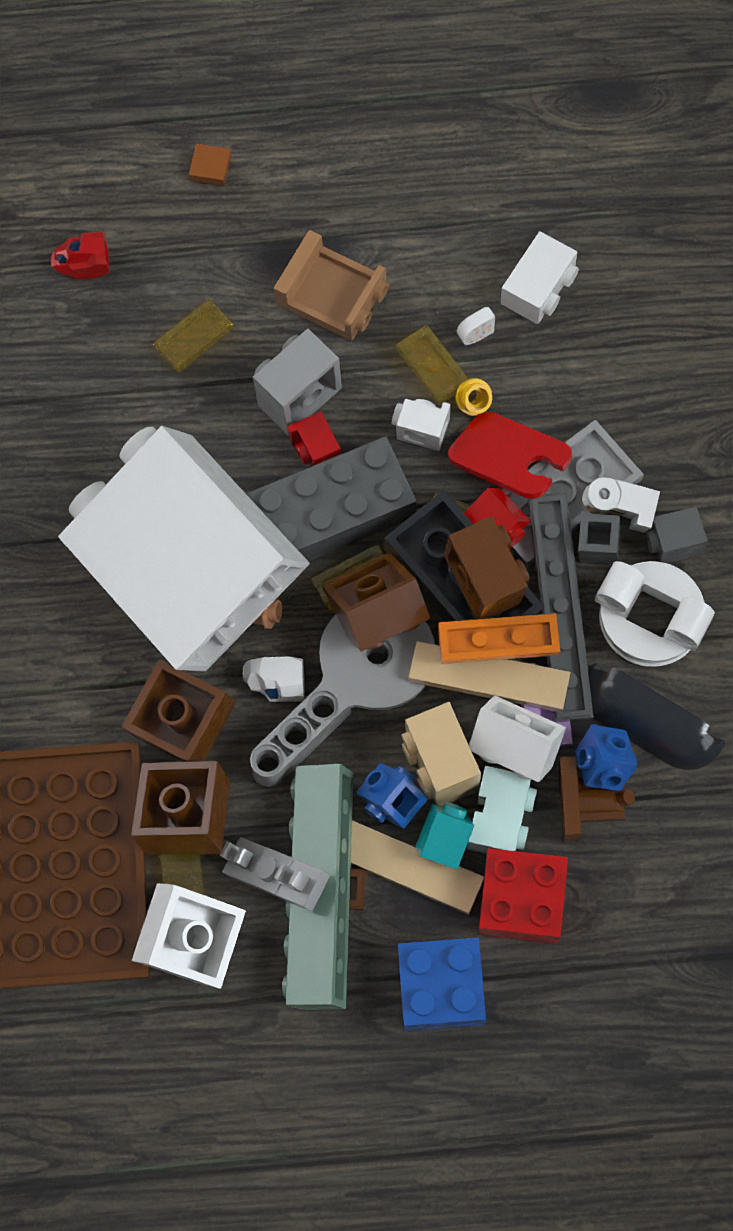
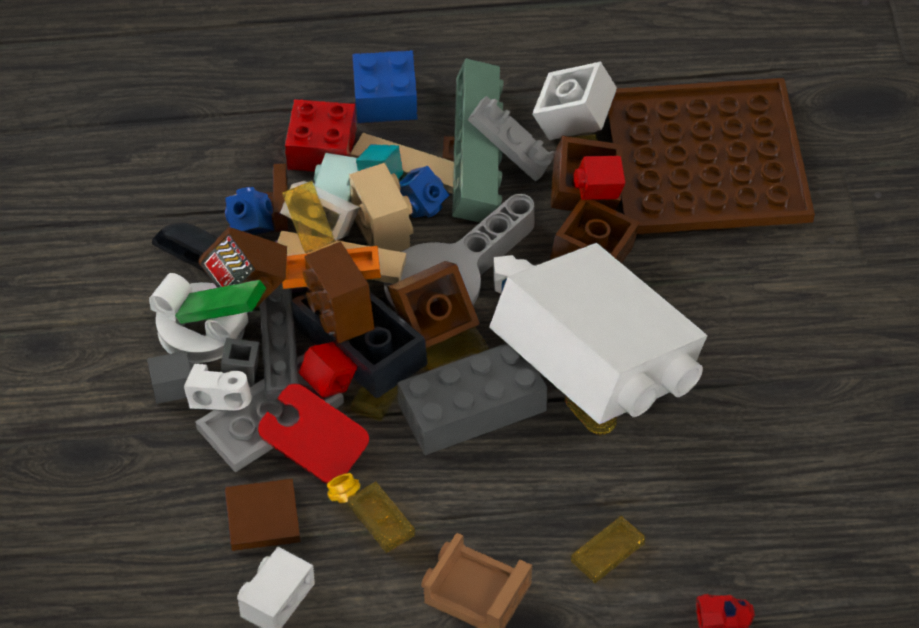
camera: 175 degrees right, 20 degrees down
light grey brick [253,329,342,436] -> none
red brick [287,411,341,467] -> none
white brick [392,399,450,451] -> none
white tile [457,307,495,345] -> none
none -> green tile [175,280,266,324]
none -> slope [199,227,287,309]
none -> reddish brown tile [225,478,301,551]
none -> clear yellow tile [282,181,336,253]
none -> red brick [574,156,626,200]

